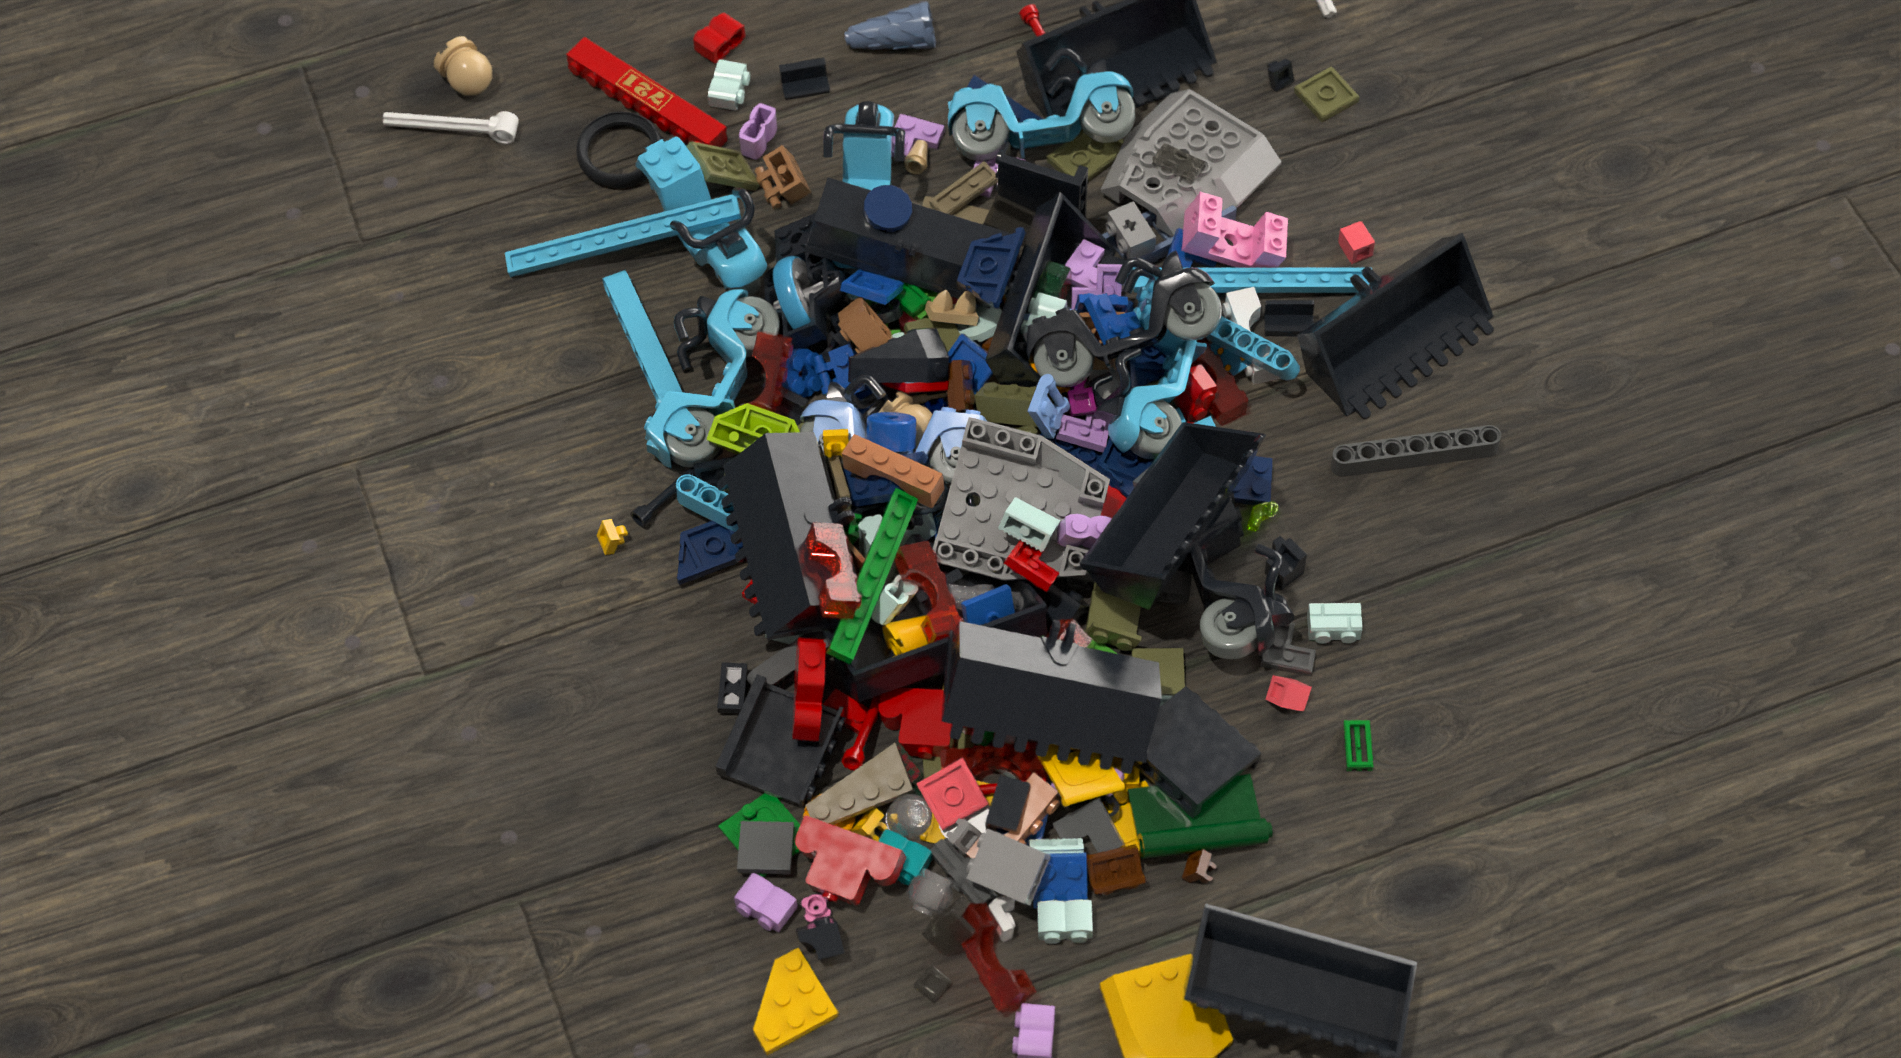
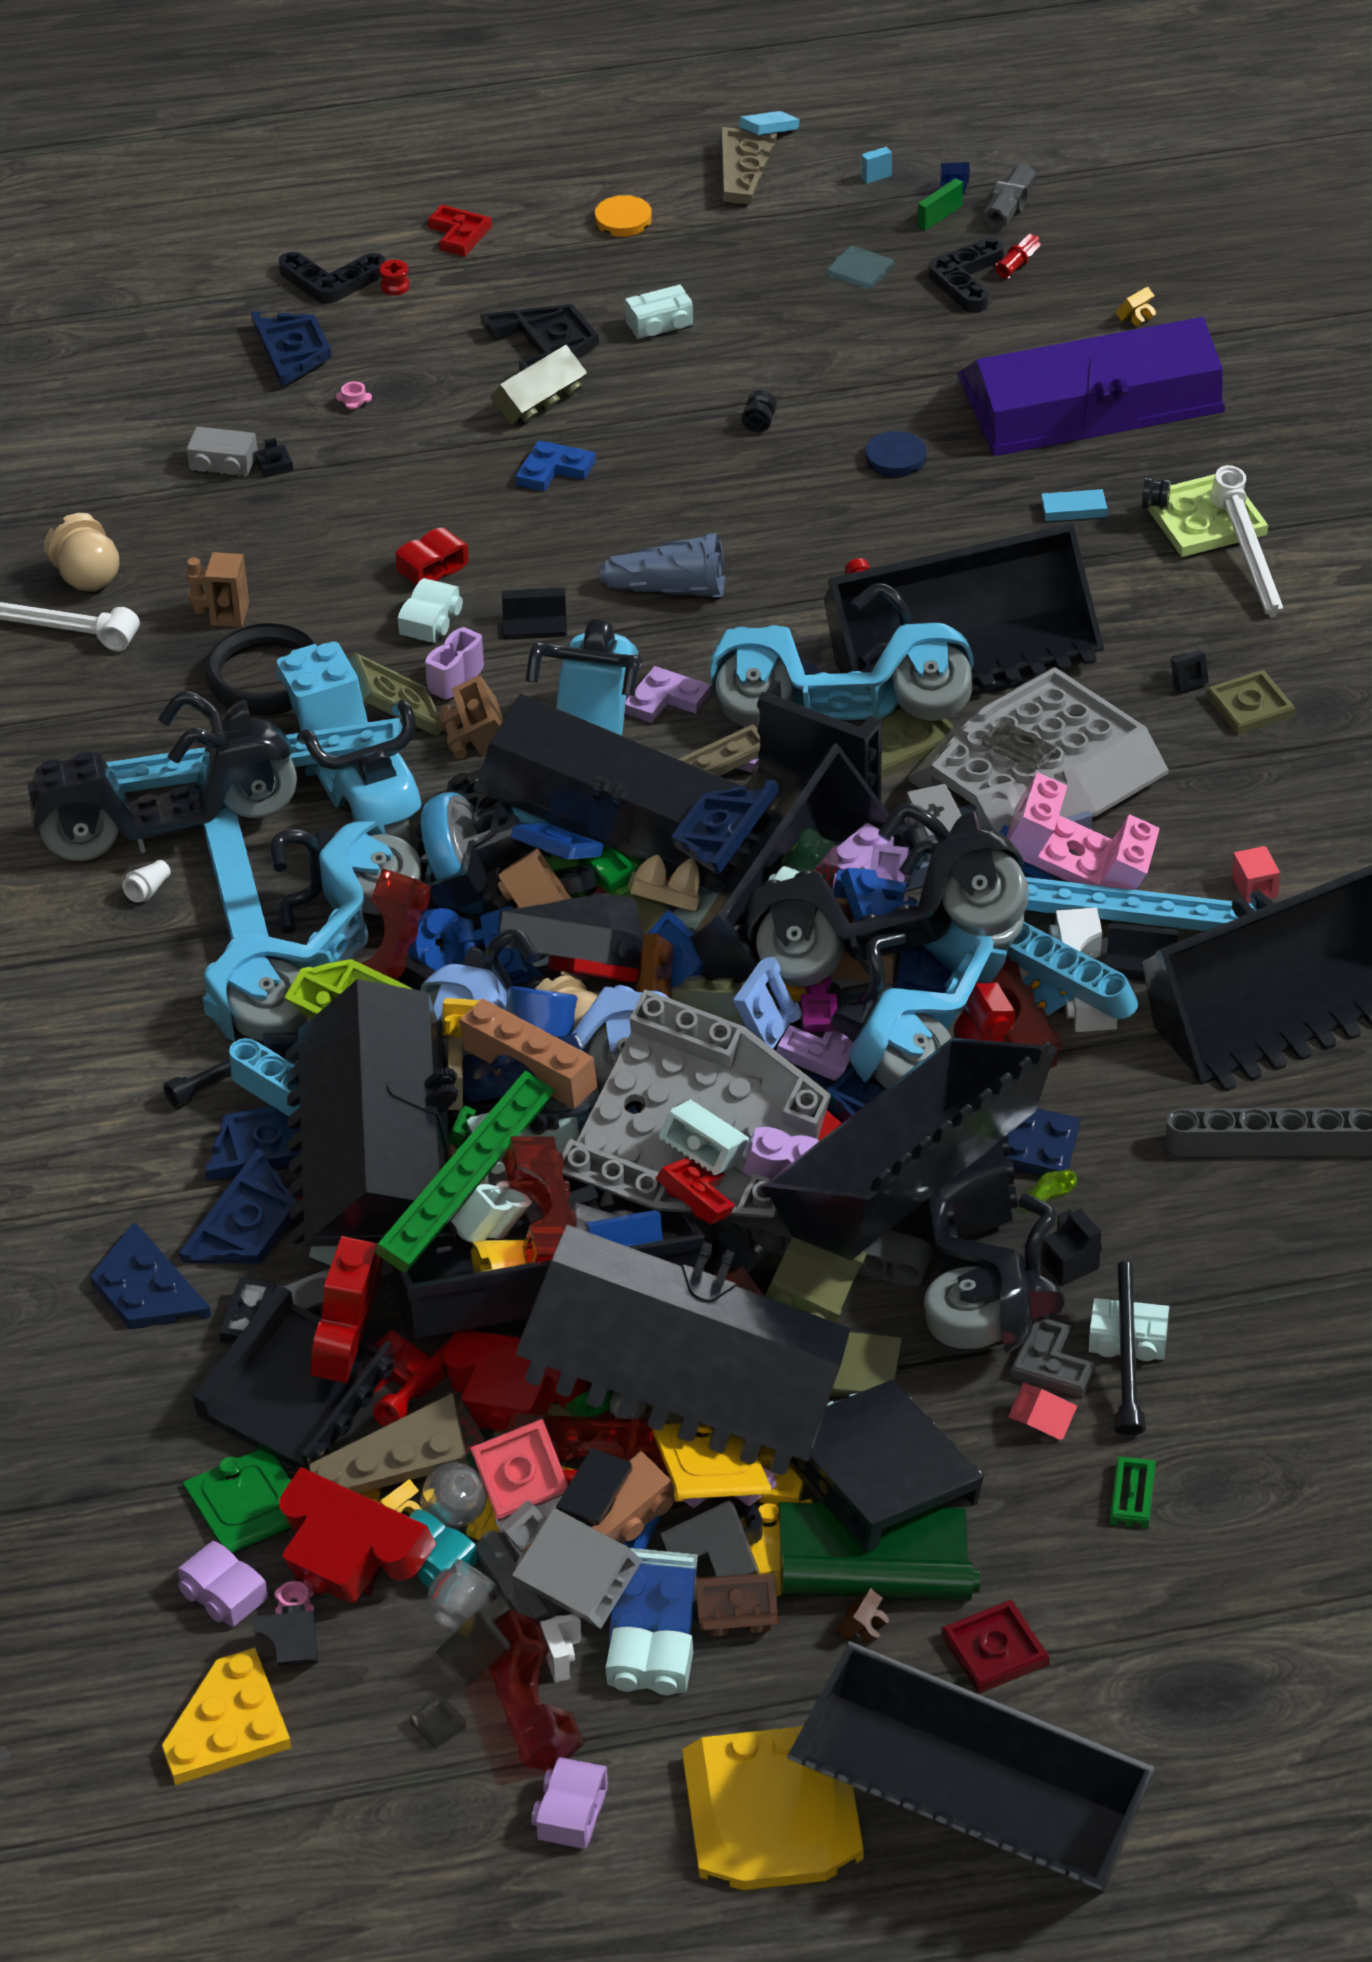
camera: 10 degrees right, 15 degrees down
red brick [566,37,728,147] -> none
yellow tile [597,519,628,555] -> none
dark grey tile [737,821,794,874] -> none
clear red arch [806,522,862,619] -> none
dark blue tile [863,185,912,232] -> none
tan cone [904,140,928,174] -> none
none -> black piece [27,691,297,861]
none -> dark blue wing [90,1223,211,1330]
none -> white cone [122,860,171,902]
none -> dark blue wing [179,1148,298,1263]
none -> medium nougat brick [185,552,249,627]
none -> dark red tile [941,1599,1050,1694]
none -> black piece [1115,1261,1146,1436]

